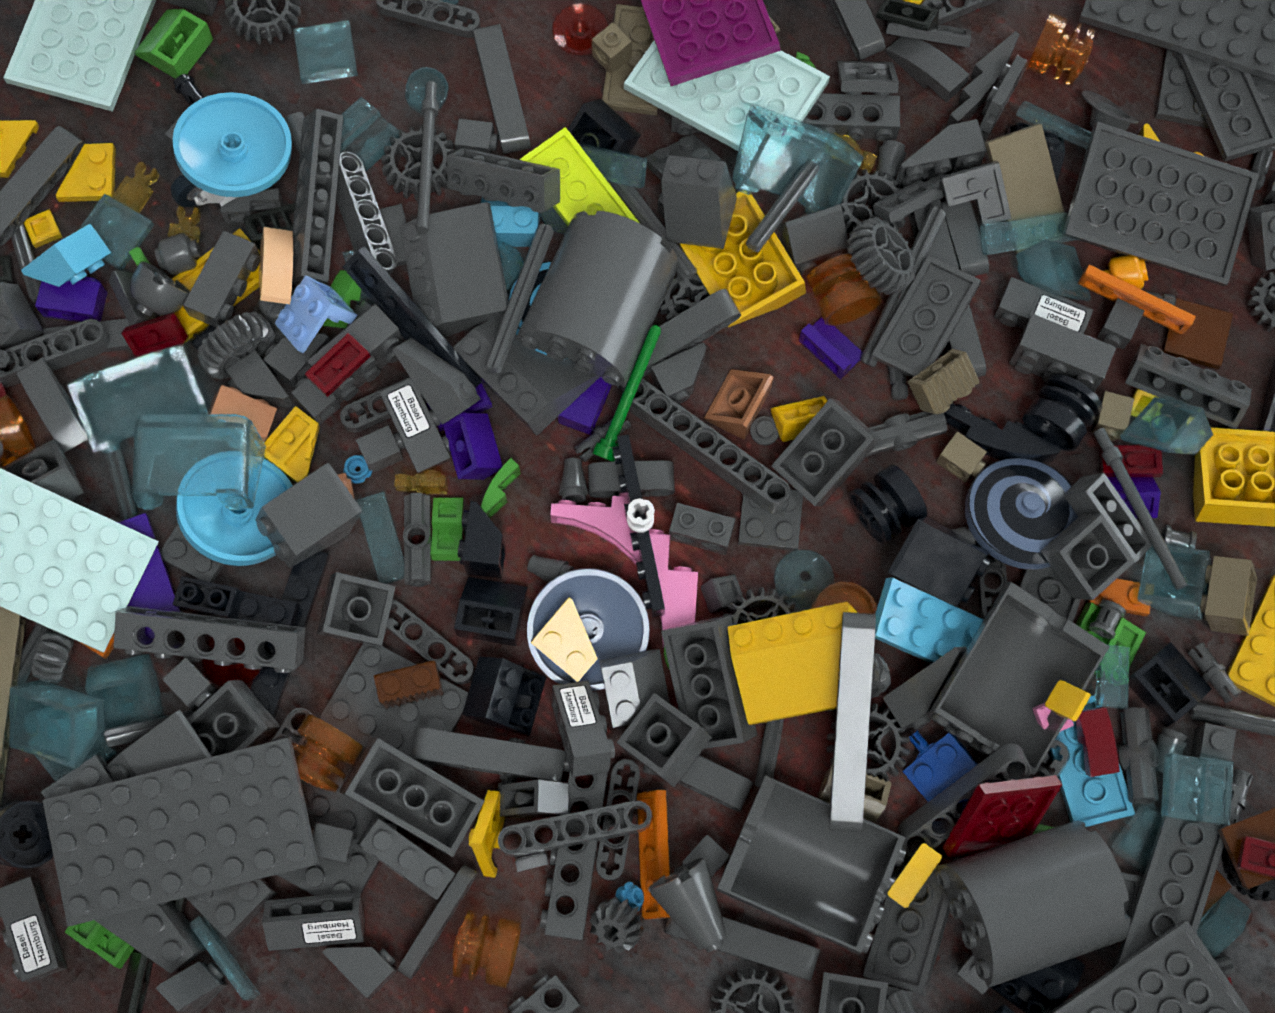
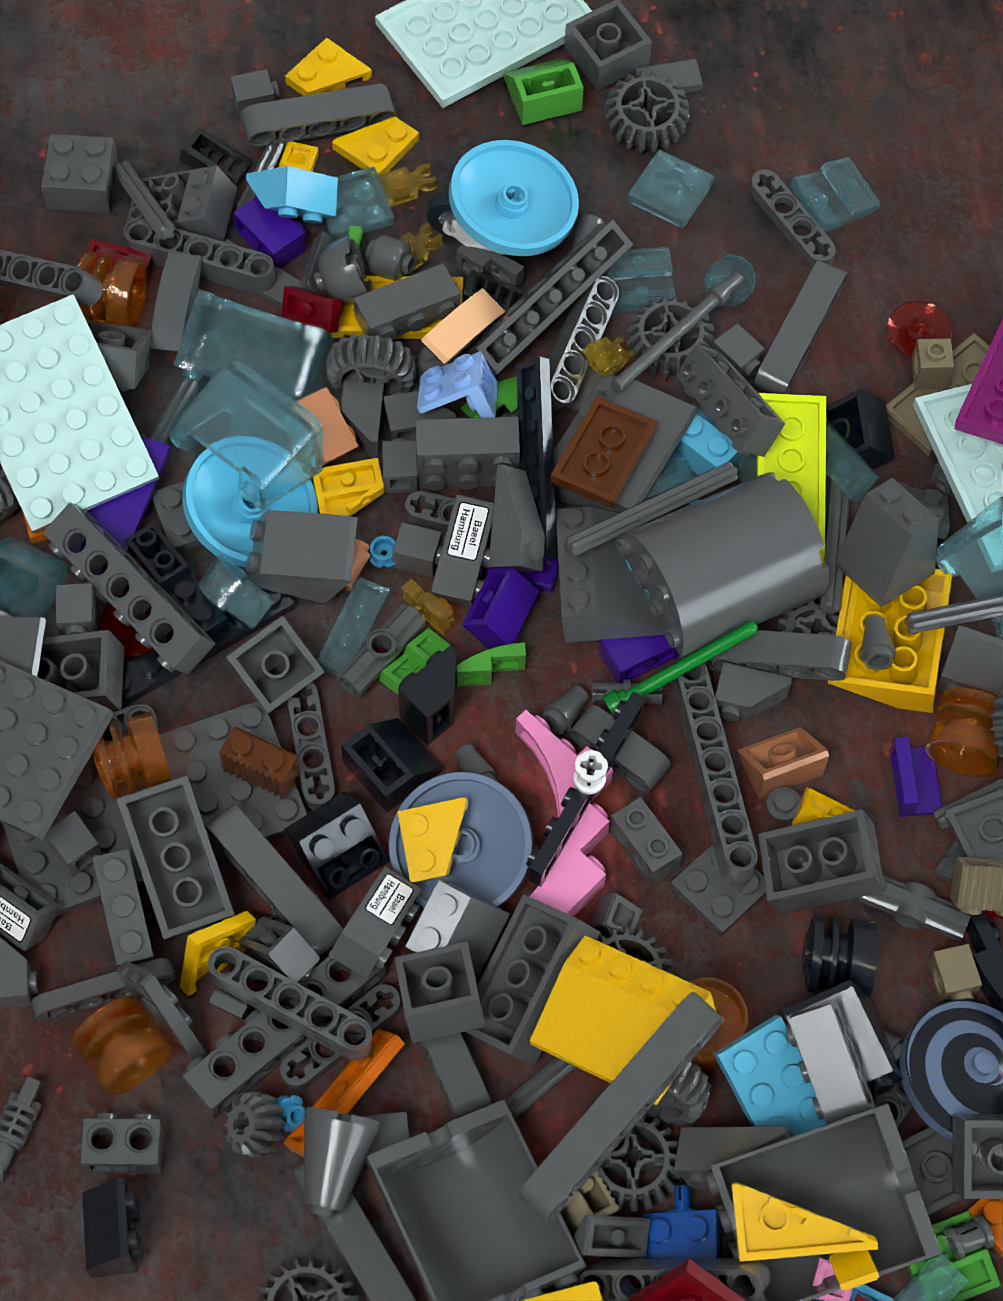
camera: 40 degrees right, 10 degrees down
black pin [173,74,205,106] -> none
dark red plate [305,333,371,397] -> none
clear light blue dish [774,550,834,609] -> none
none -> dark grey wing [115,960,208,1061]
none -> clear light blue brick [198,554,275,629]
none -> reddish brown plate [551,396,658,509]
none -> dark grey slope [573,1215,650,1258]
none -> clear yellow plate [582,337,635,376]
none -> yellow wing [731,1182,878,1262]
none -> brick [785,999,875,1124]
none -> dark grey cone [860,616,896,670]

